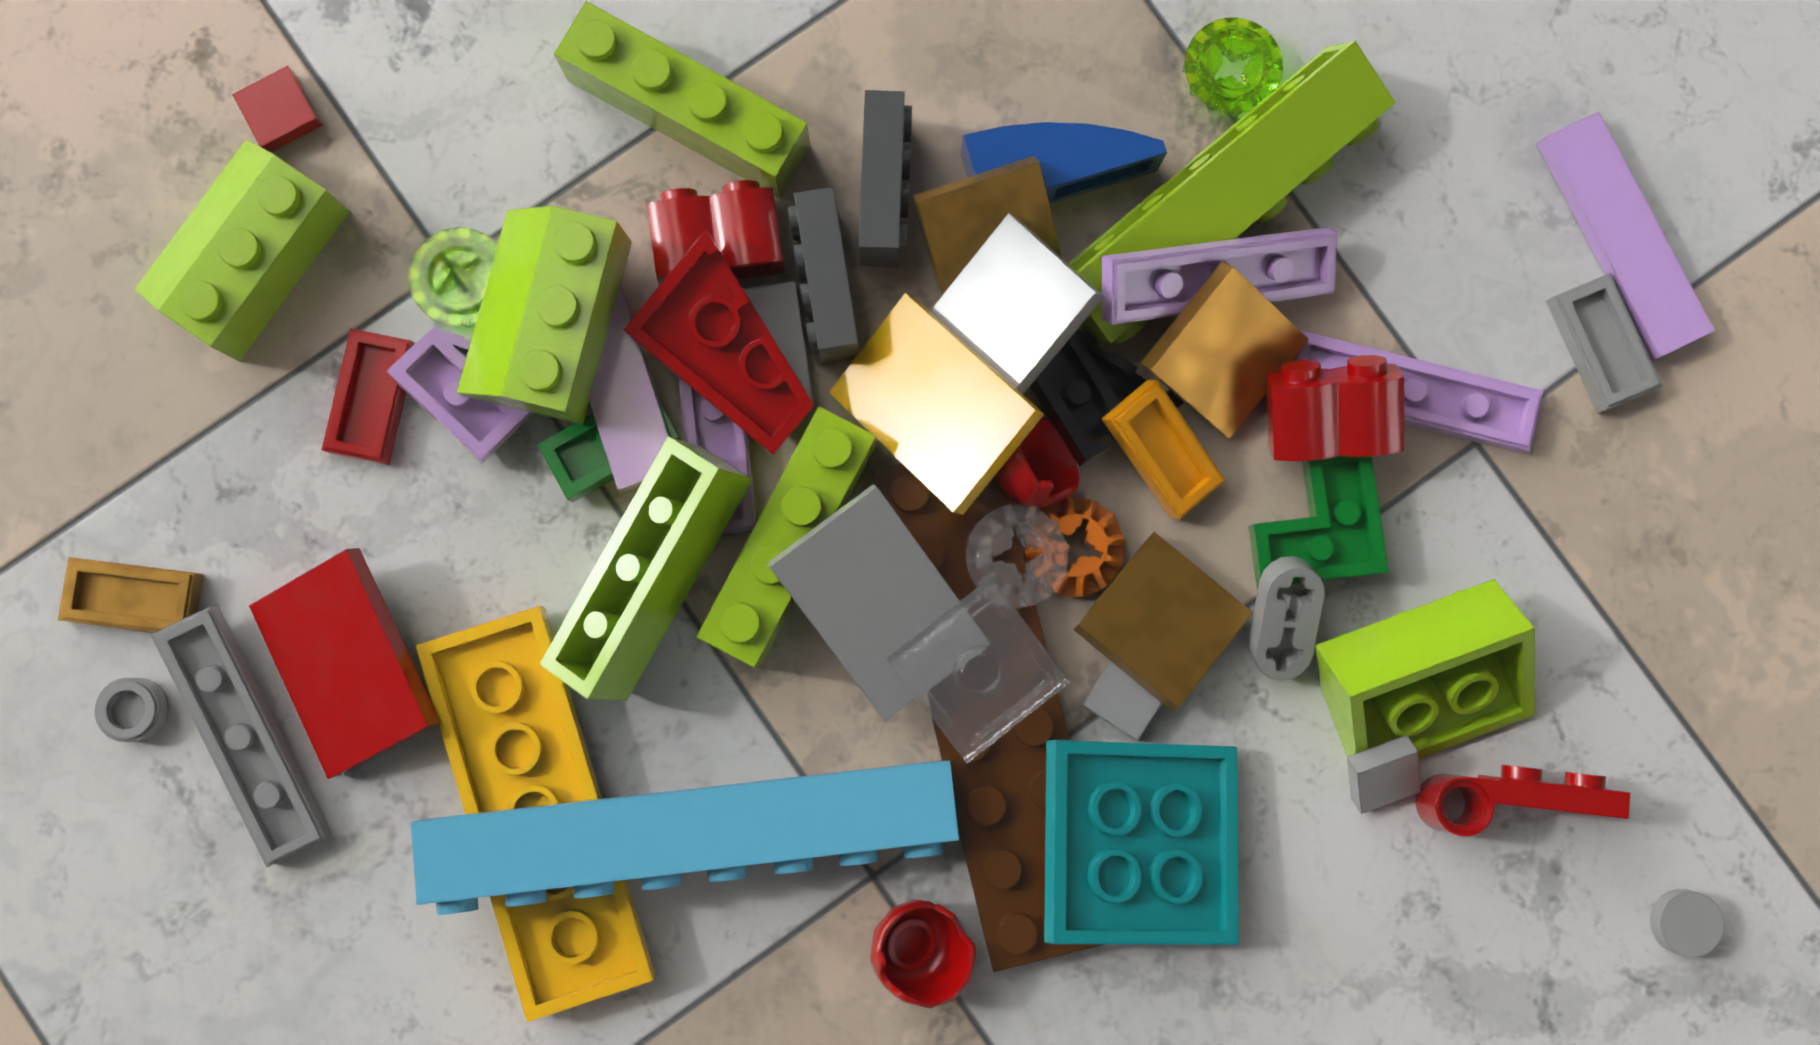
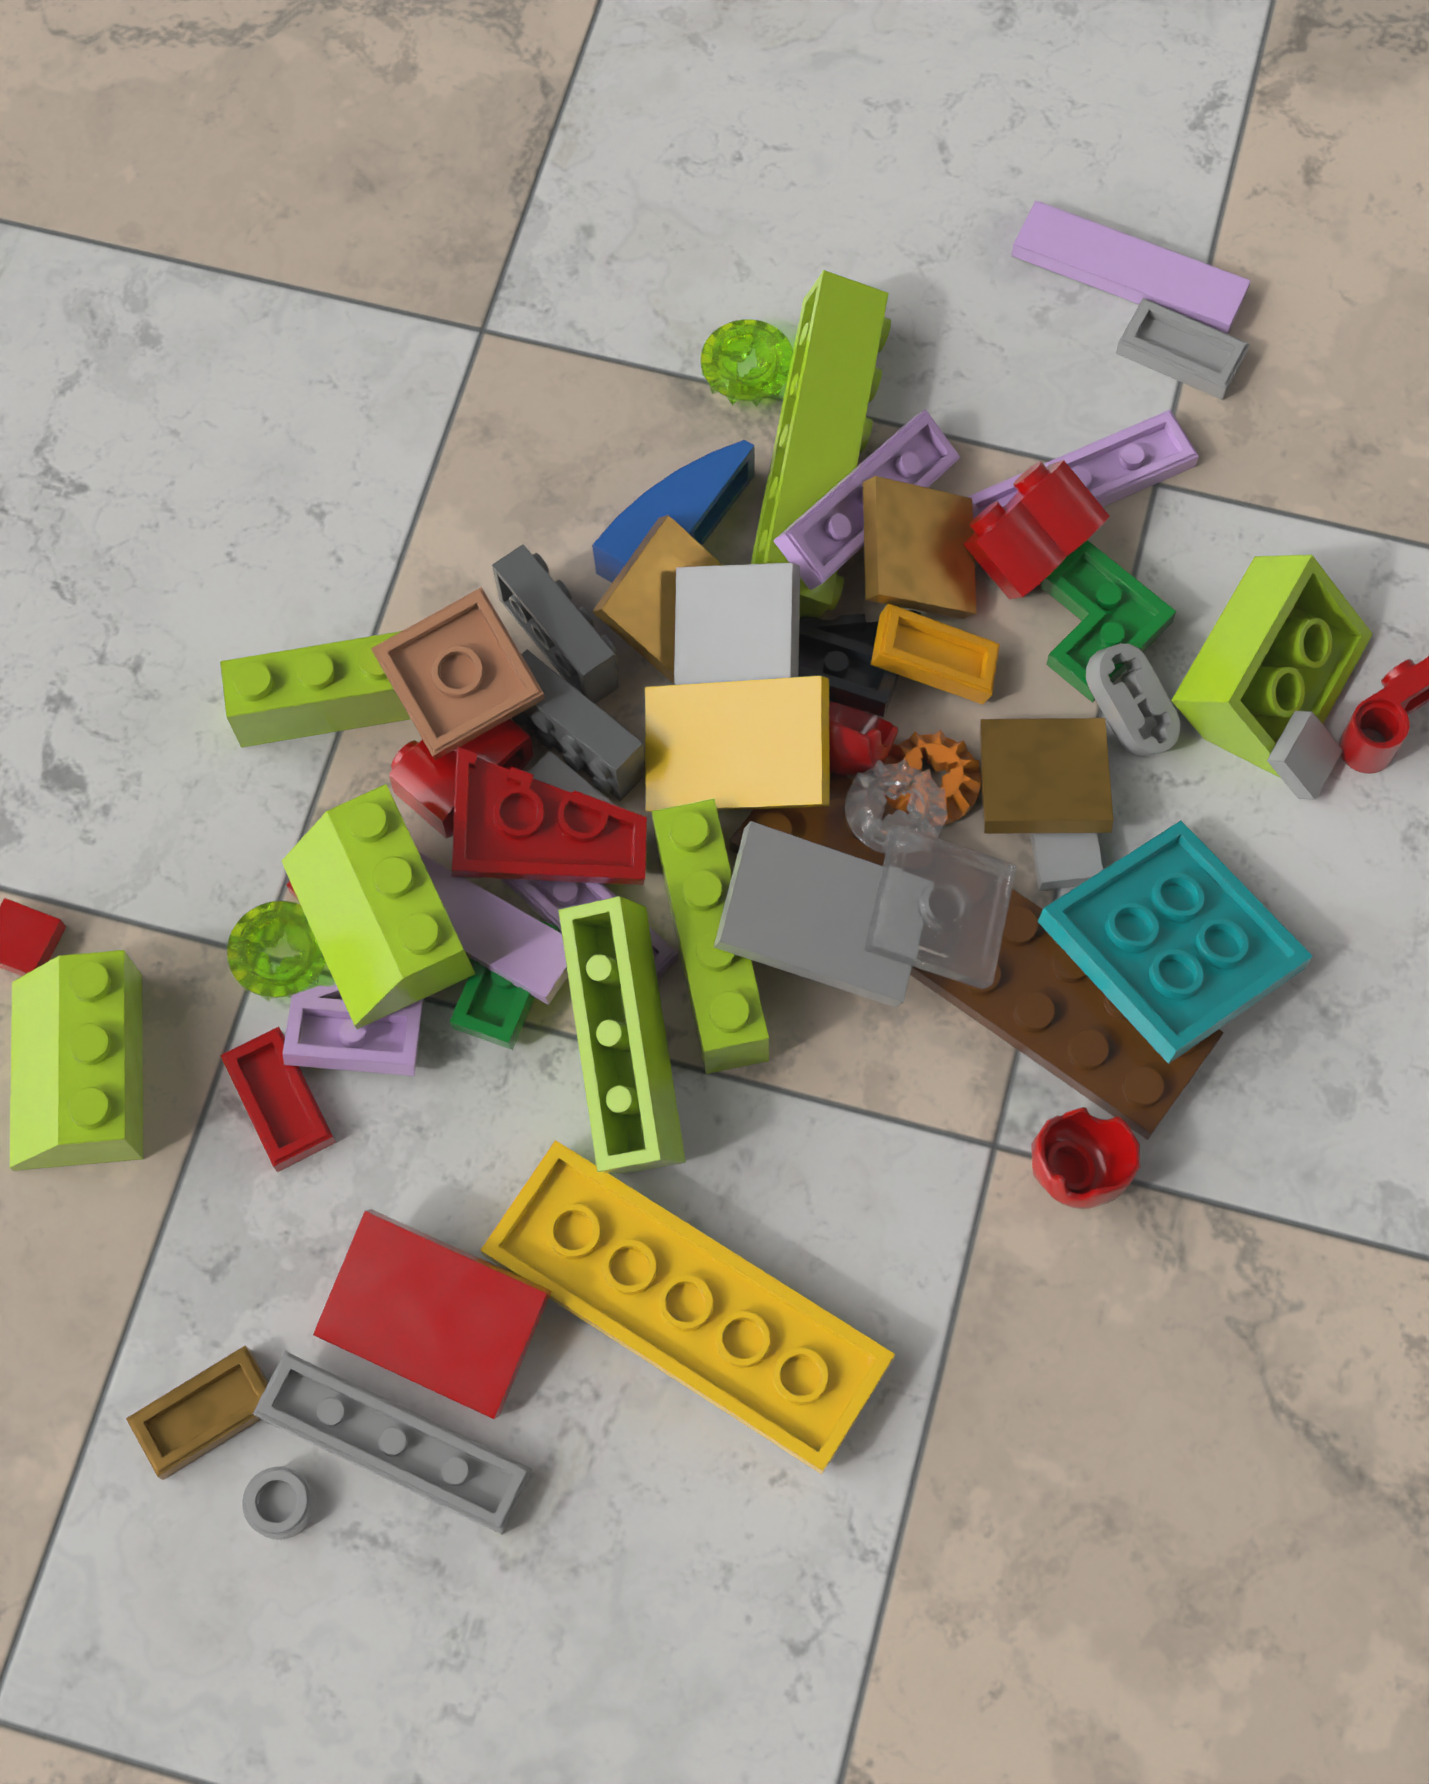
camera: 30 degrees left, 15 degrees down
medium azure brick [411,760,959,915] -> none
none -> nougat tile [371,587,545,760]

